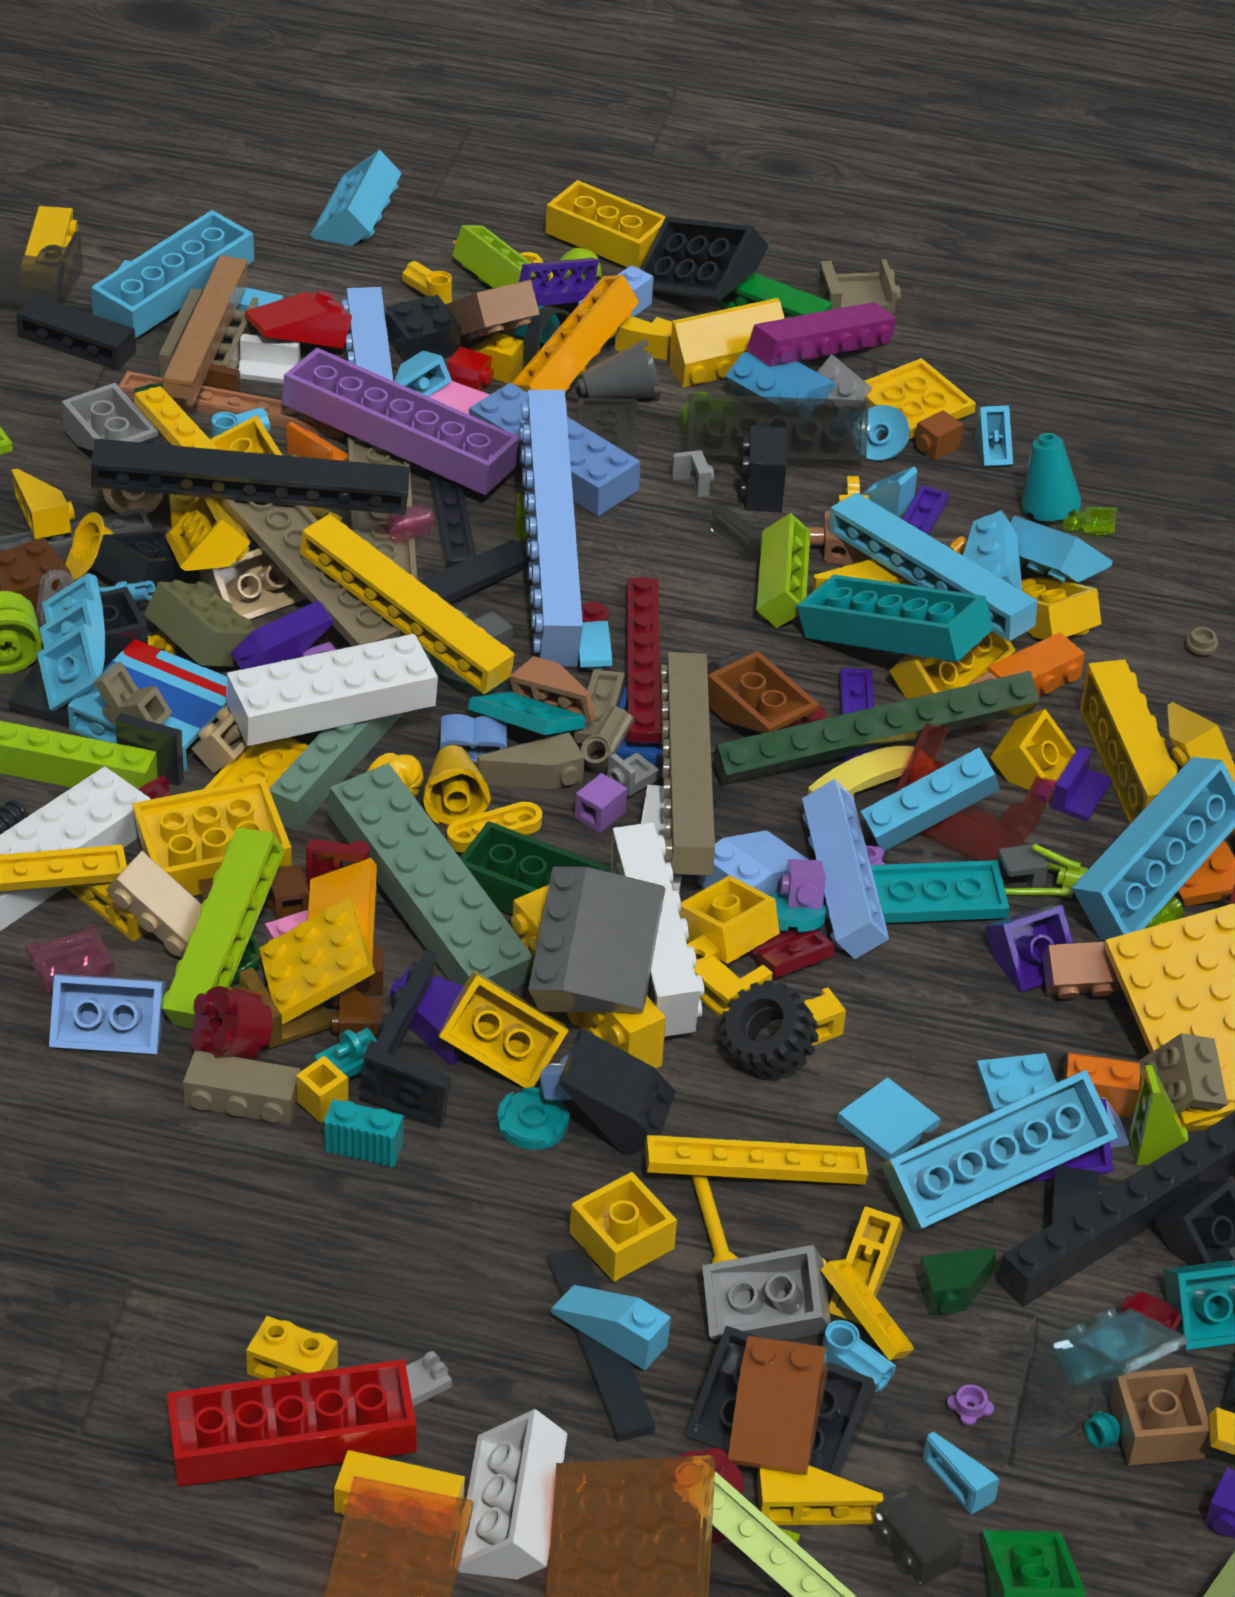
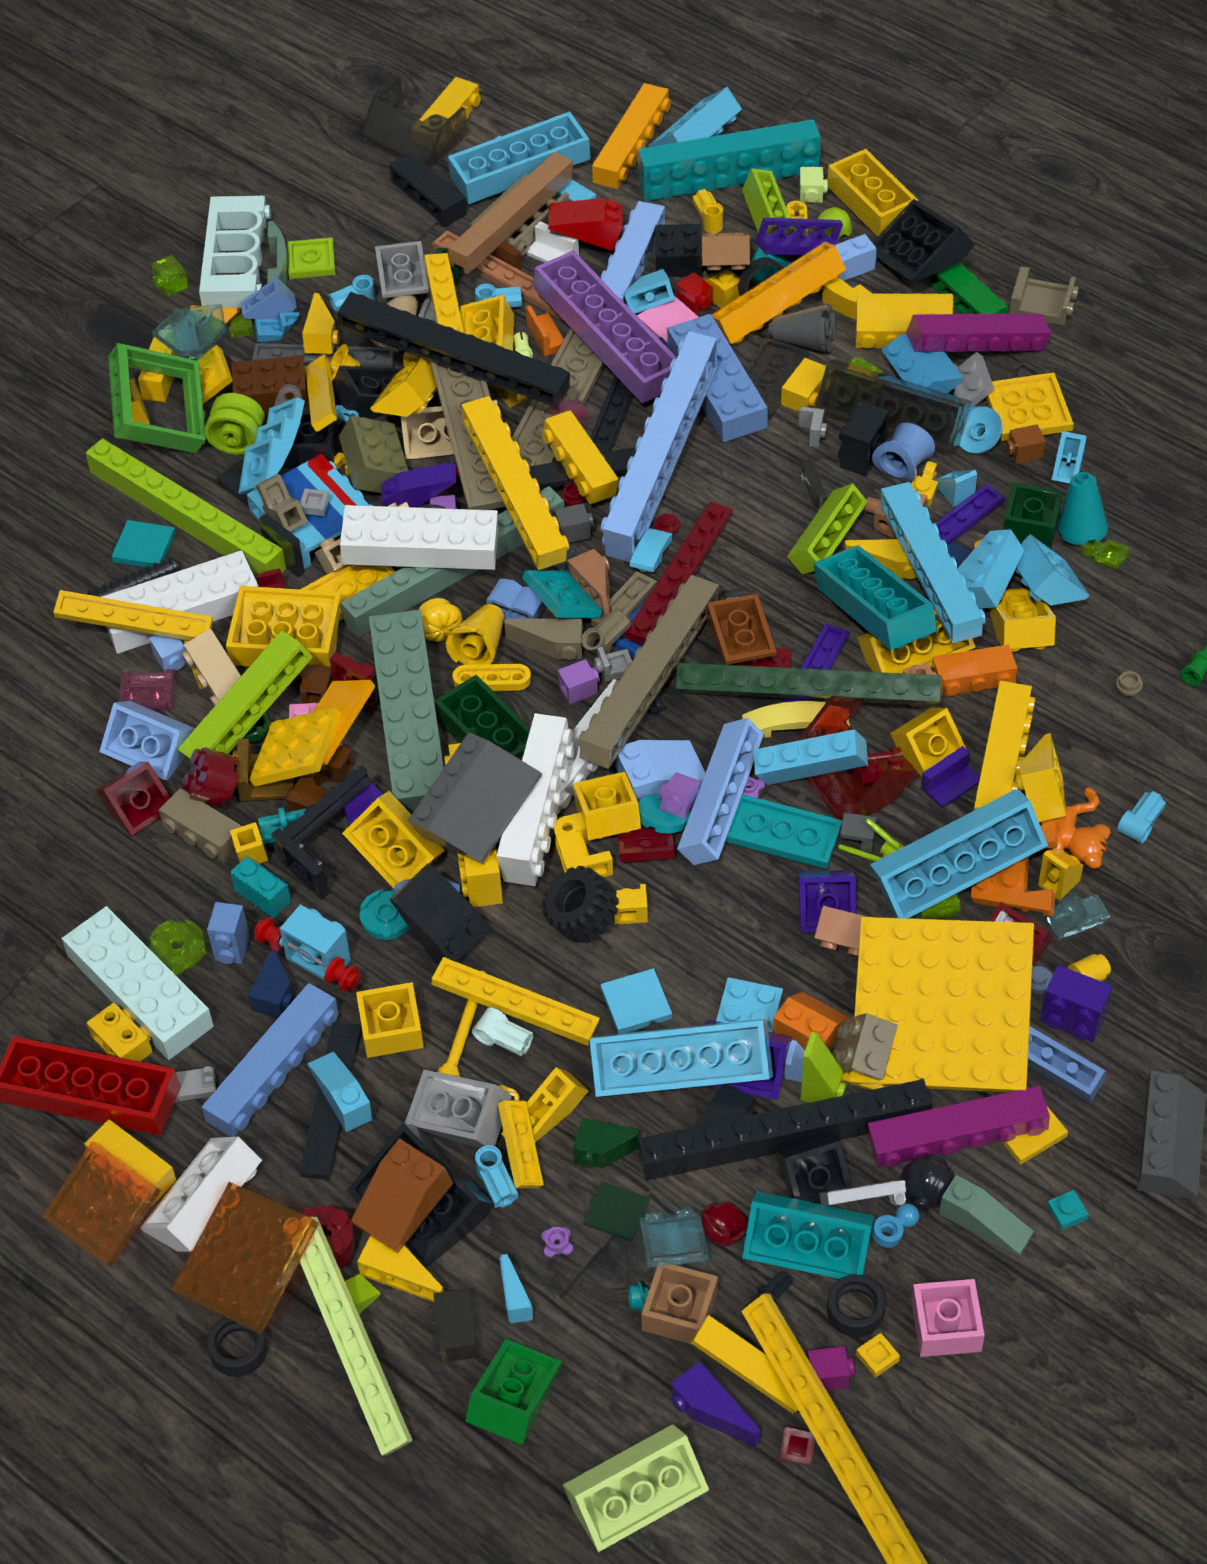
camera: 30 degrees right, 10 degrees up
none -> light aqua brick [62,906,214,1060]
none -> dark red slope [95,761,170,836]
none -> light blue brick [149,635,188,674]
none -> clear neon green plate [149,920,206,975]
none -> medium blue brick [202,983,339,1137]
none -> medium blue brick [207,902,250,964]
none -> dark blue slope [248,950,295,1018]
none -> medium azure brick [254,904,361,992]
none -> light grey plate [300,489,330,516]
none -> yellow tile [305,354,337,432]
none -> medium azure piece [328,275,376,313]
none -> light aqua piece [472,1007,533,1056]
none -> yellow brick [542,410,619,504]
none -> dark red plate [561,482,586,506]
none -> clear green piece [584,1181,650,1242]
none -> light orange brick [592,83,671,189]
none -> teal brick [638,119,821,202]
none -> yellow brick [781,358,832,412]
none -> yellowish green brick [800,167,828,203]
none -> dark red plate [849,747,914,784]
none -> medium blue hat [872,423,935,482]
none -> dark green brick [1003,482,1063,548]

